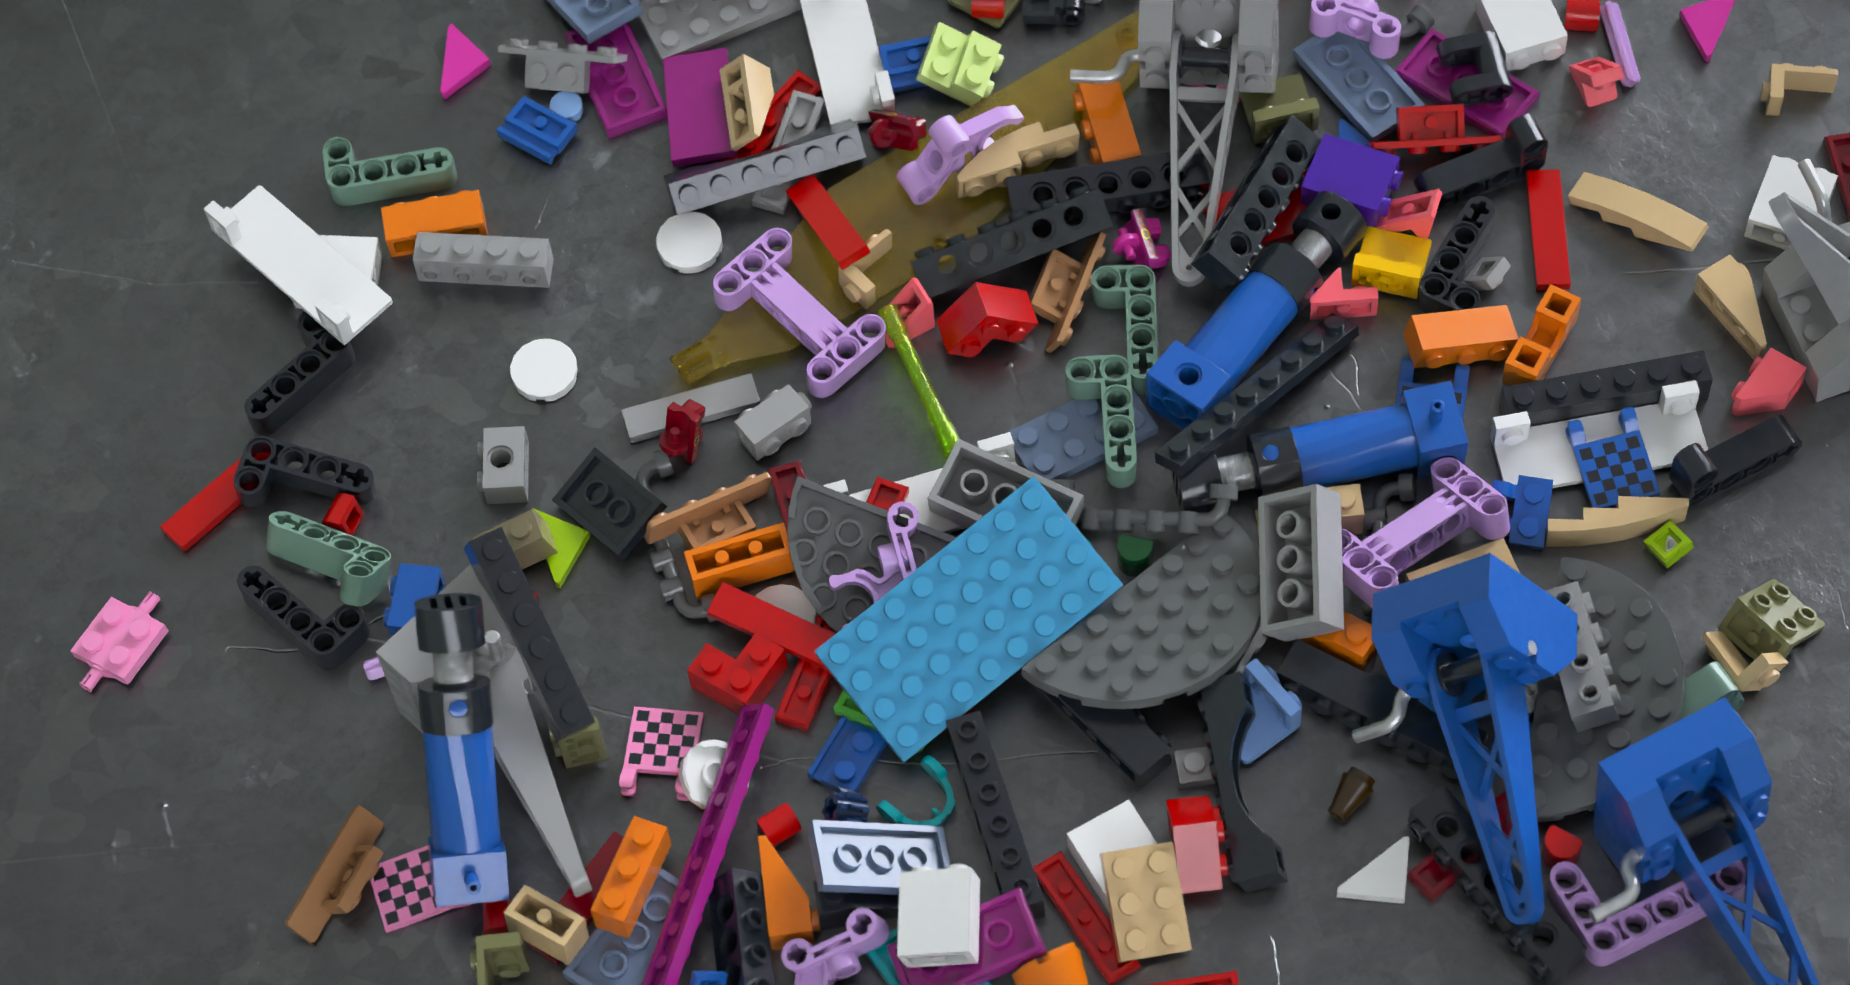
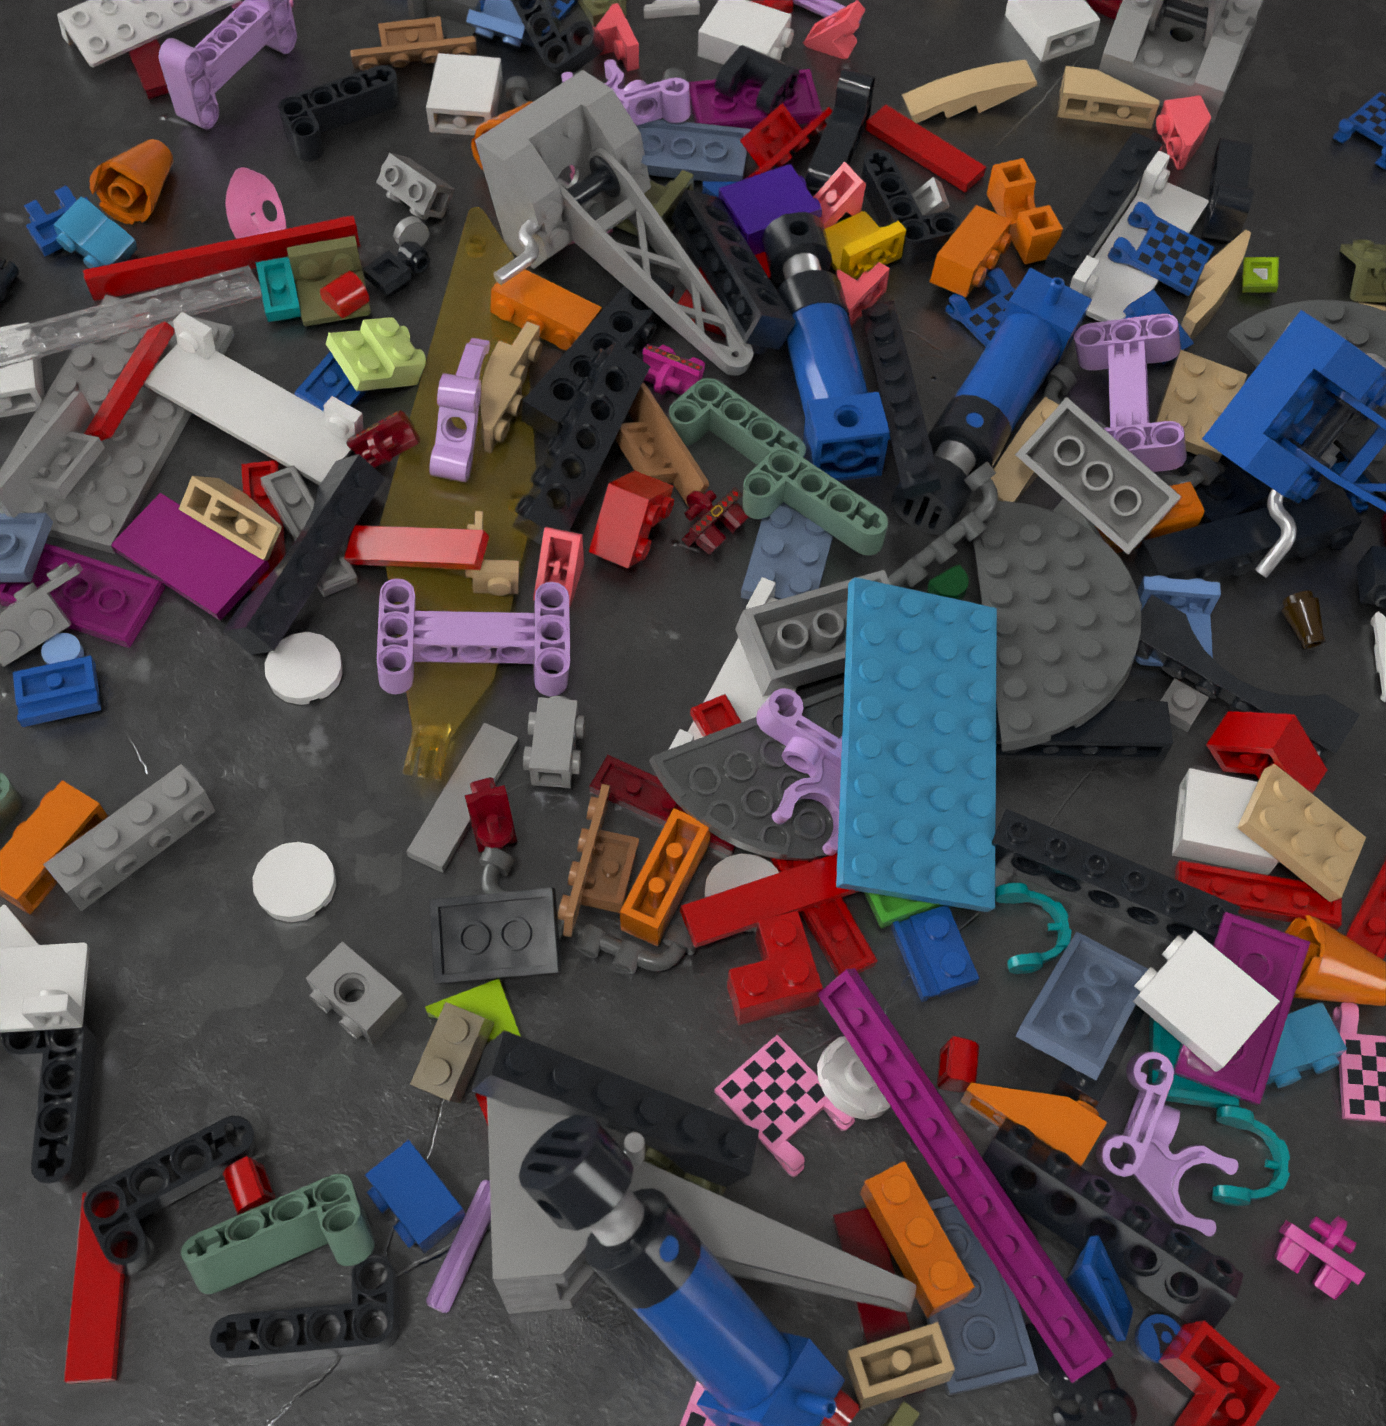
camera: 55 degrees left, 0 degrees up
dark blue gear [822,788,870,822] -> none
clear neon green piece [878,304,960,458] -> none
none -> dark red hips [681,487,749,555]

